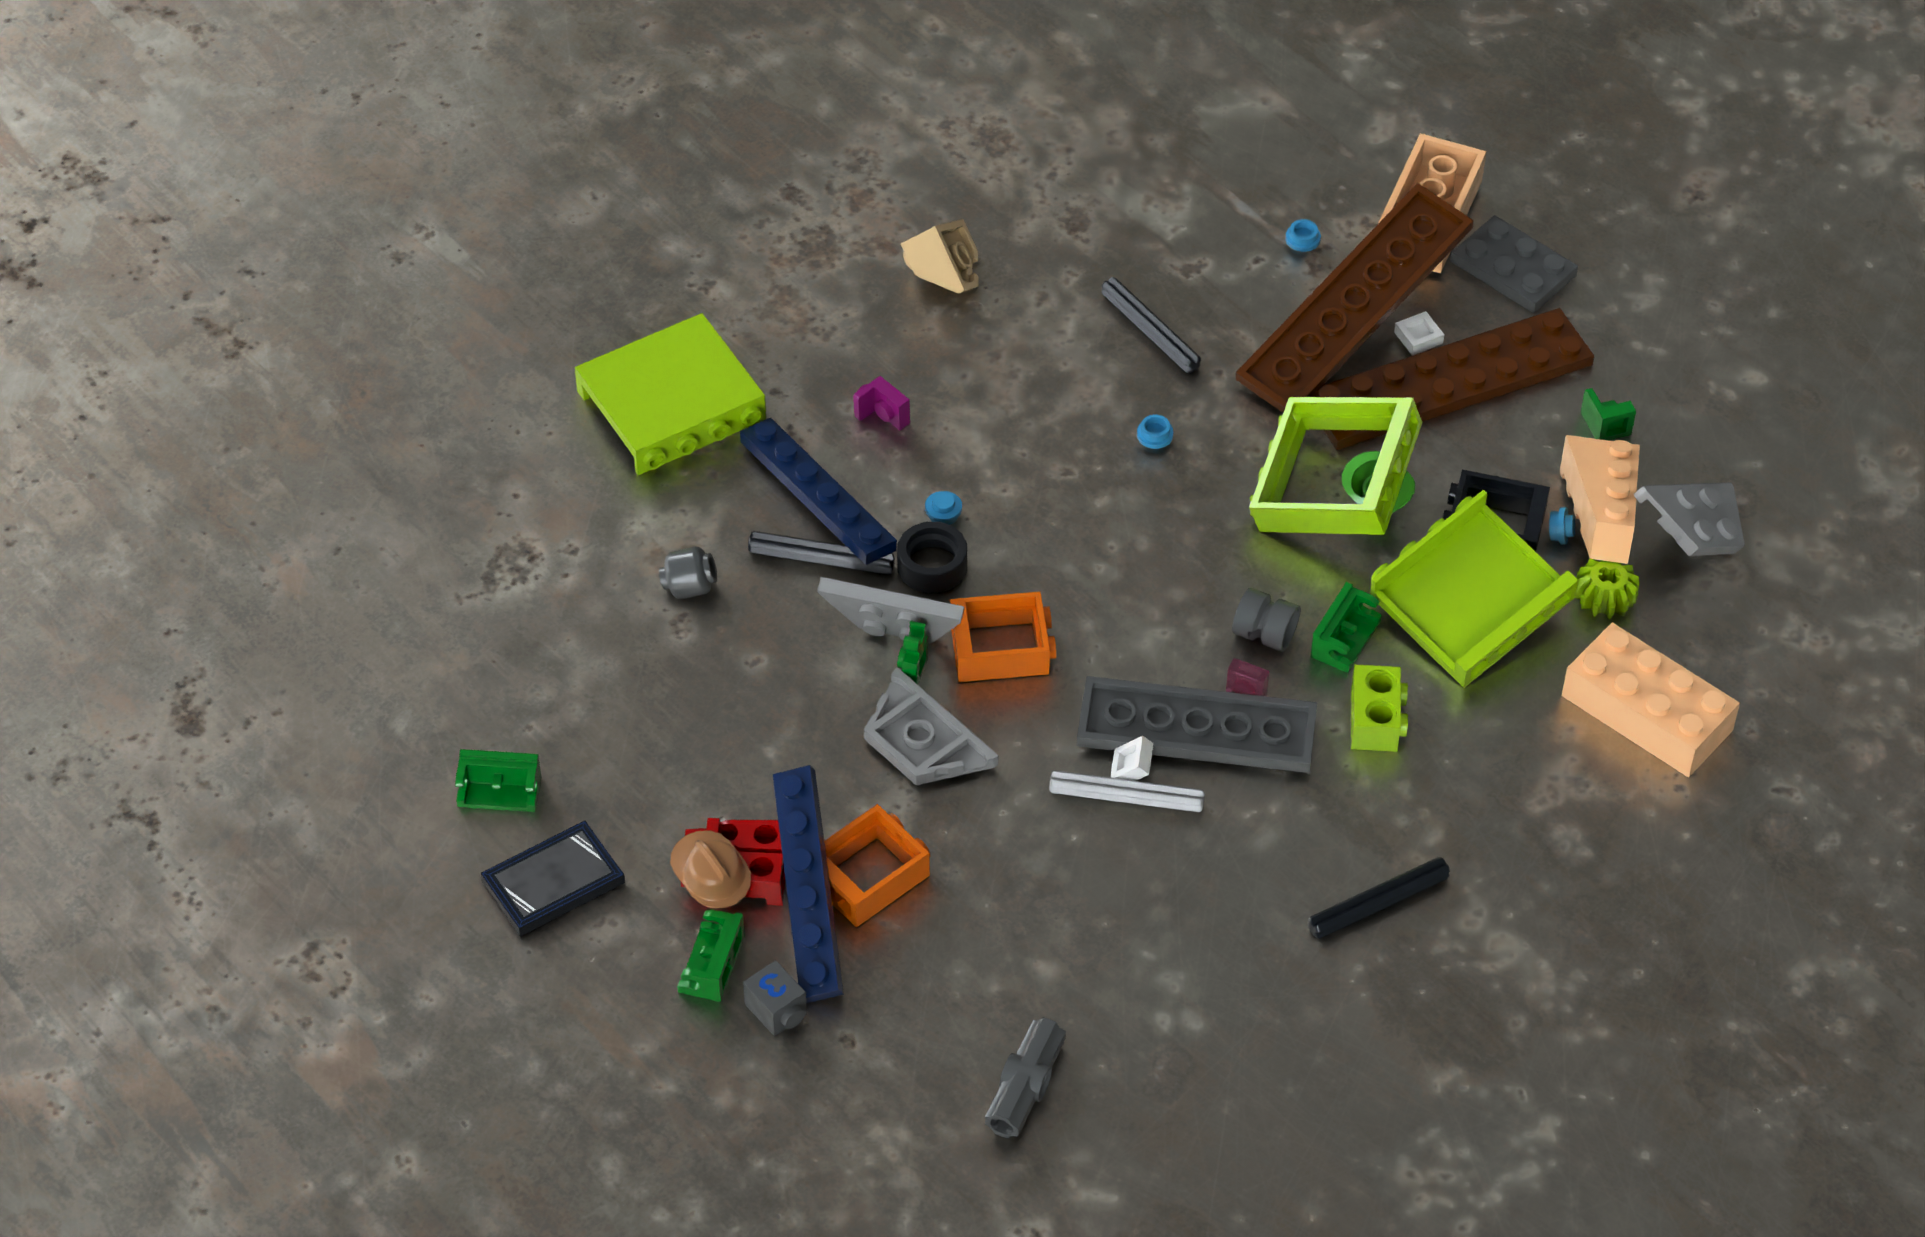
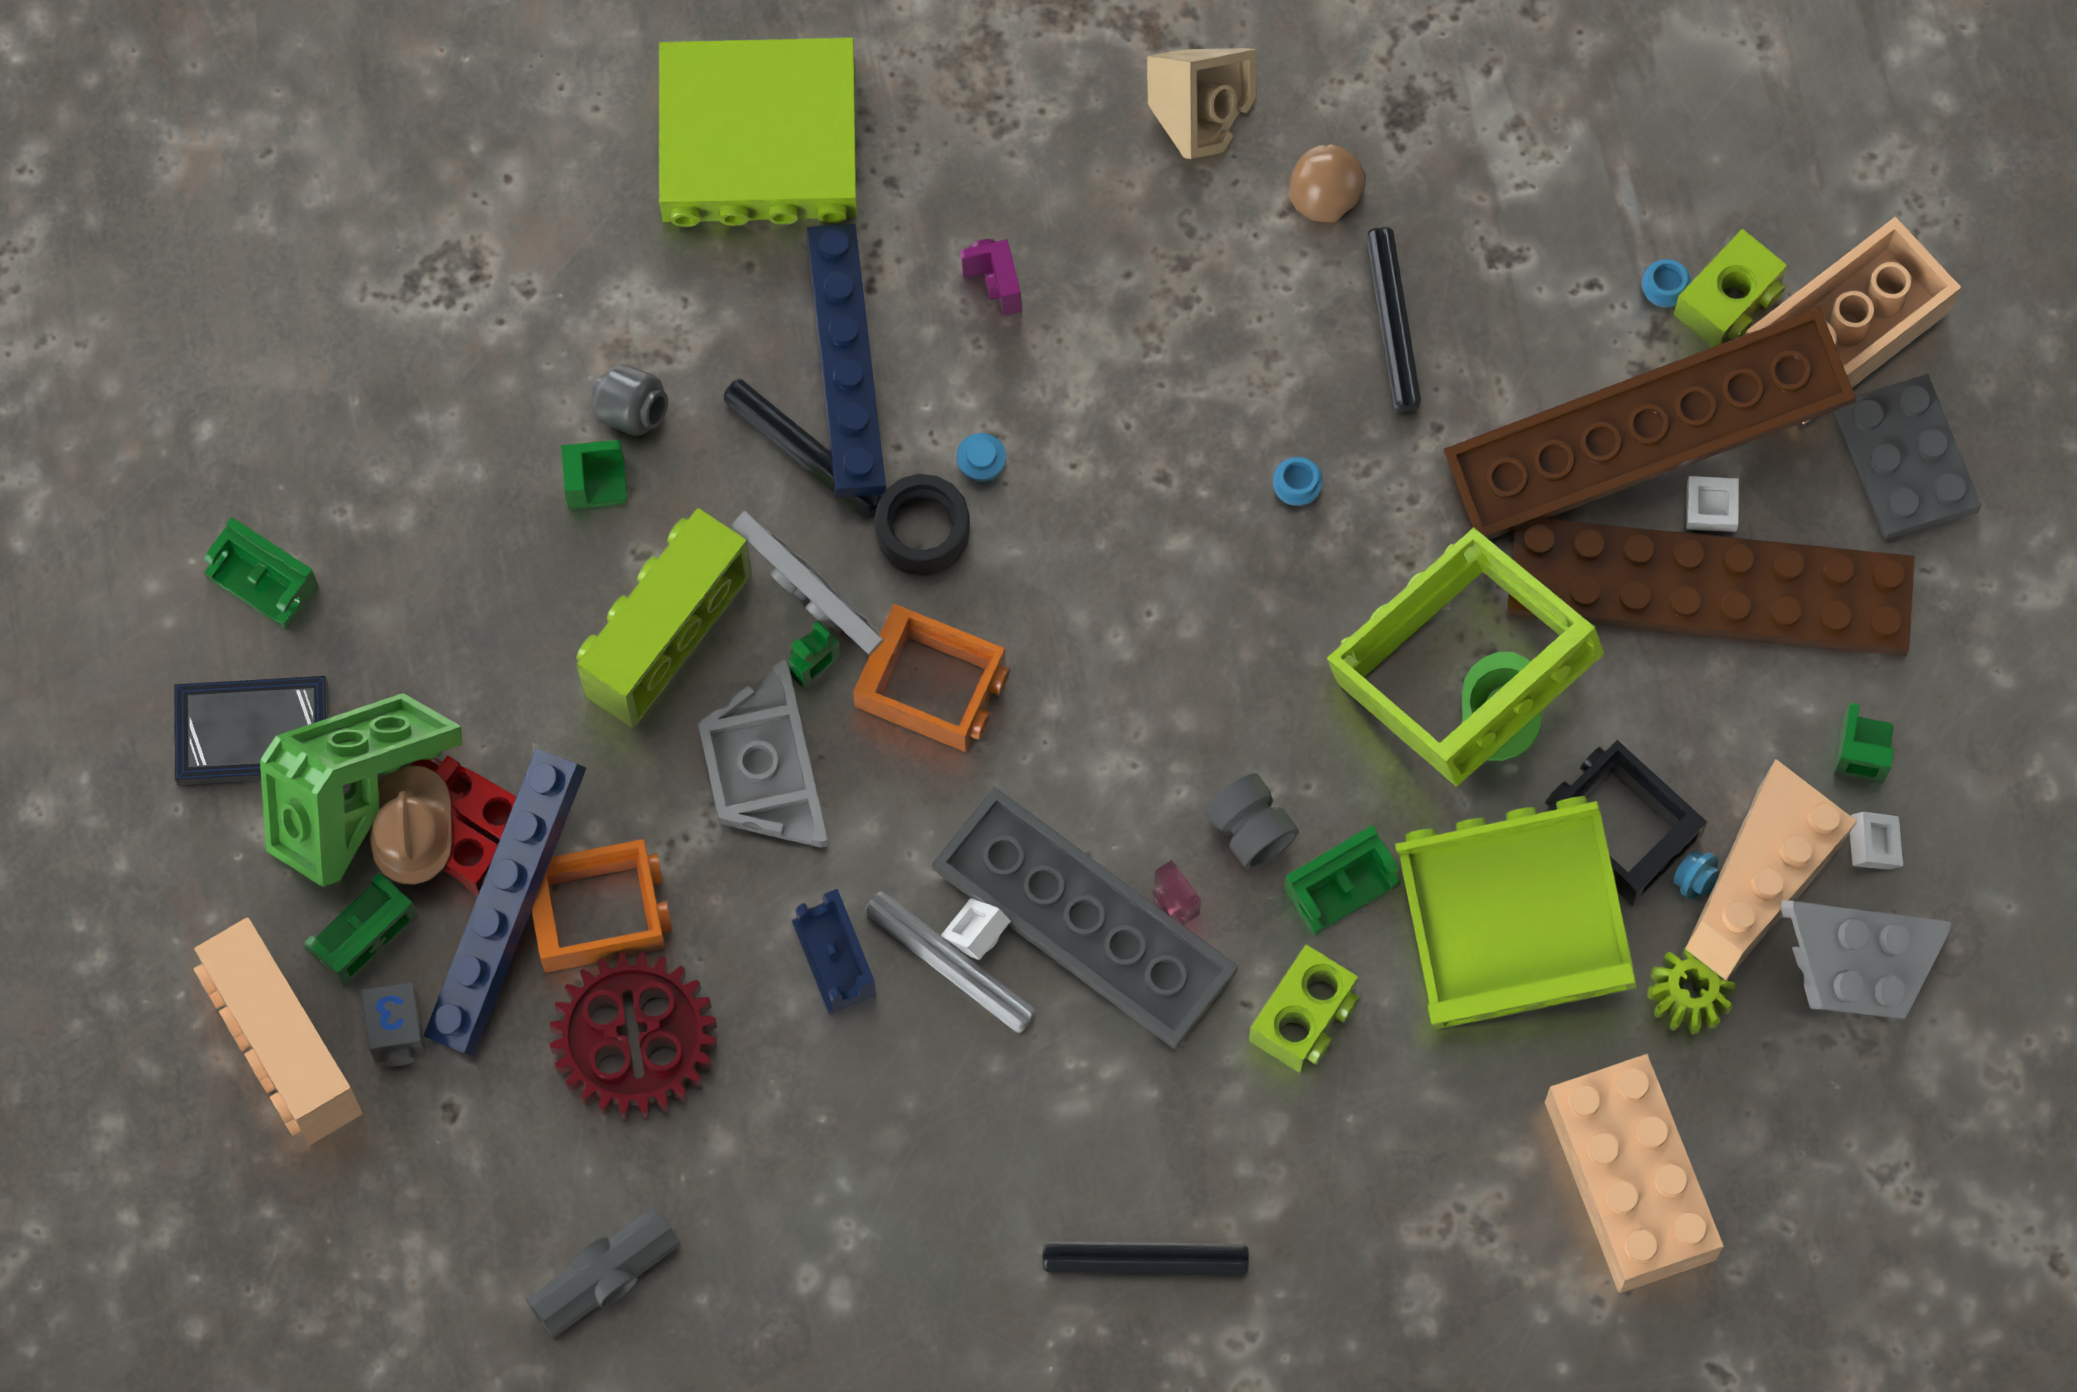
camera: 30 degrees right, 20 degrees up
none -> light nougat brick [193,917,363,1146]
none -> bright green bracket [260,693,462,887]
none -> dark red gear [549,952,717,1119]
none -> green panel [561,440,628,509]
none -> lime brick [576,508,752,729]
none -> dark blue hinge [792,889,876,1014]
none -> medium nougat hair [1288,144,1366,223]
none -> lime brick [1673,229,1788,347]
none -> white plate [1850,812,1903,870]

